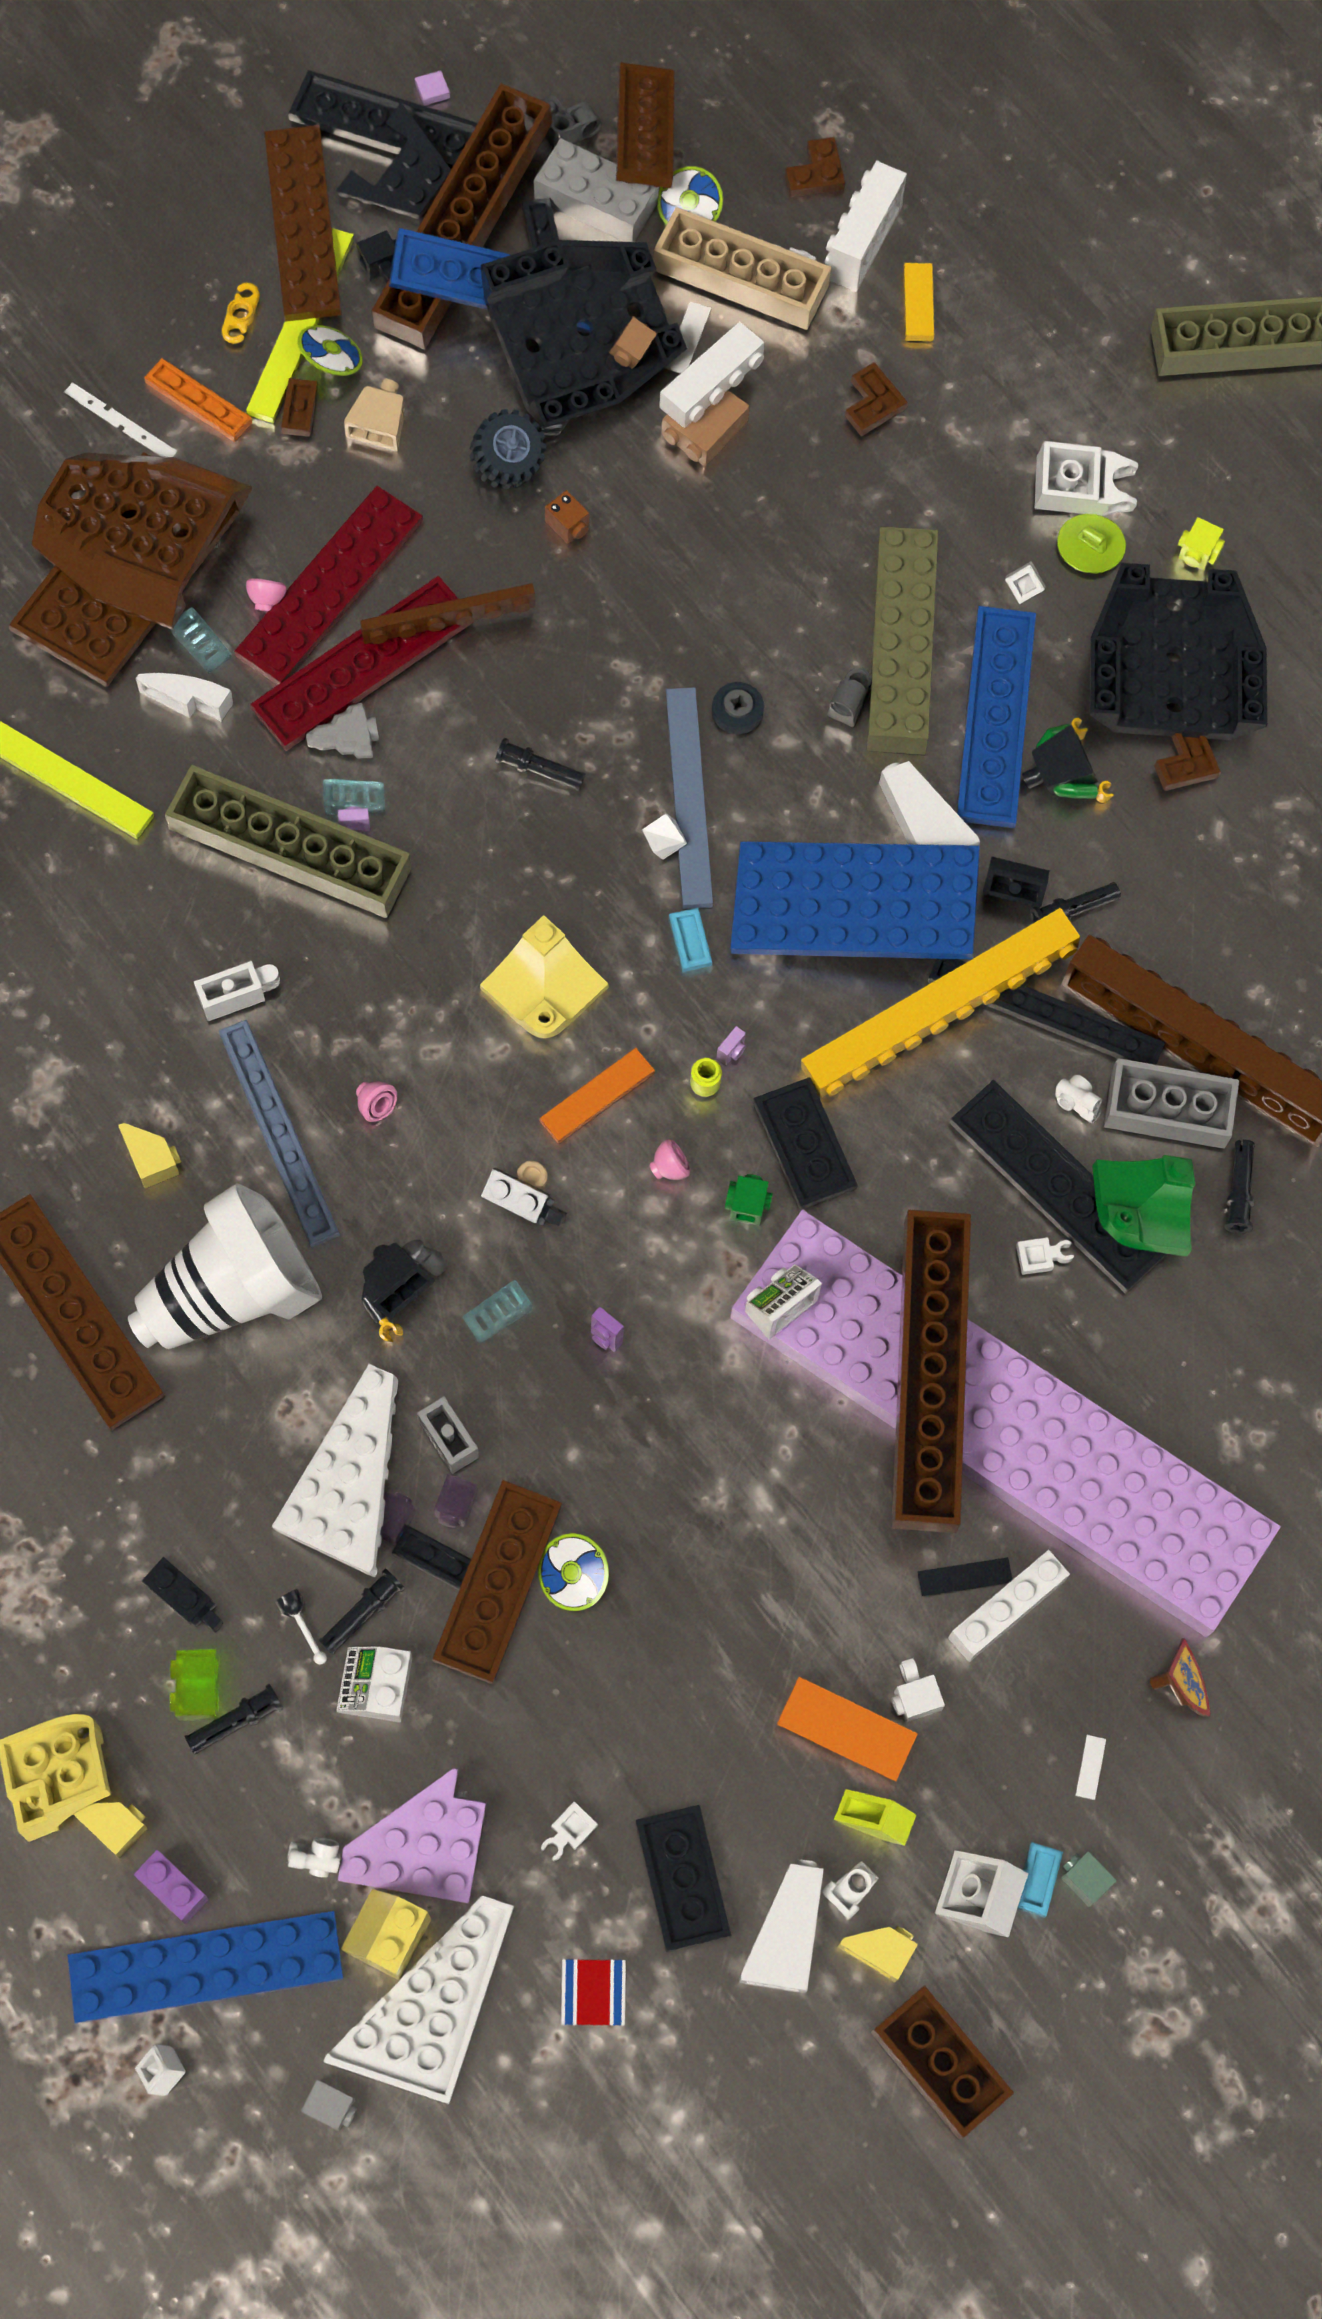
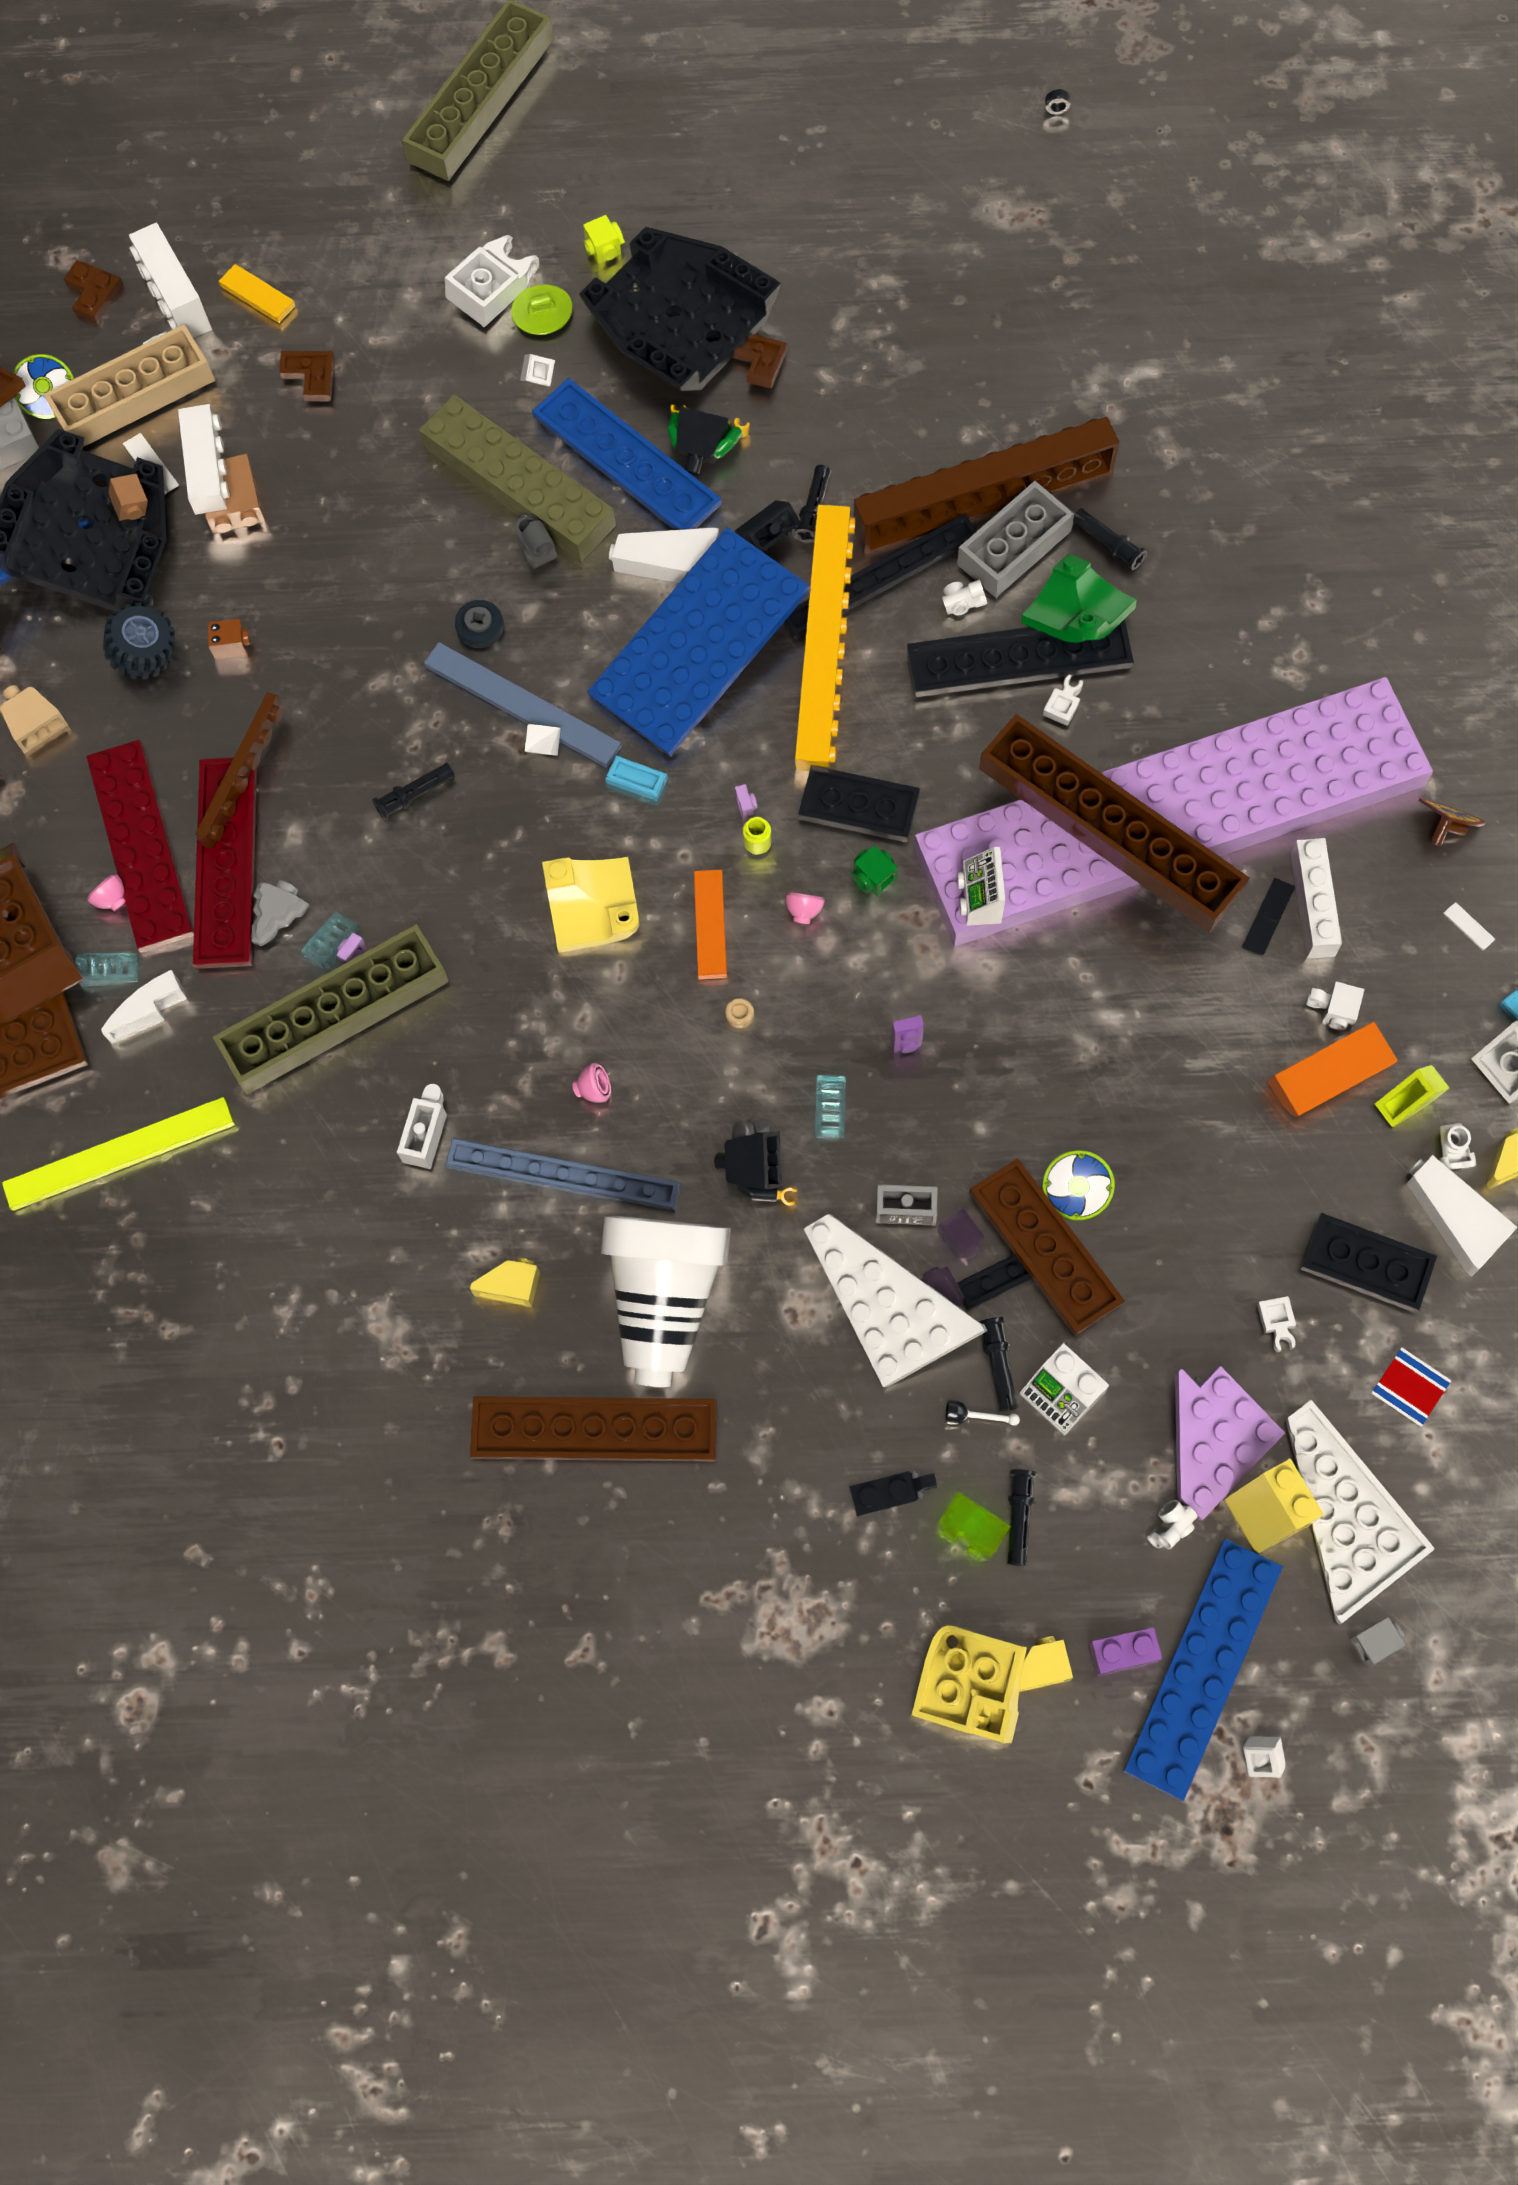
camera: 45 degrees left, 0 degrees up
hinge [481,1167,567,1226] -> none

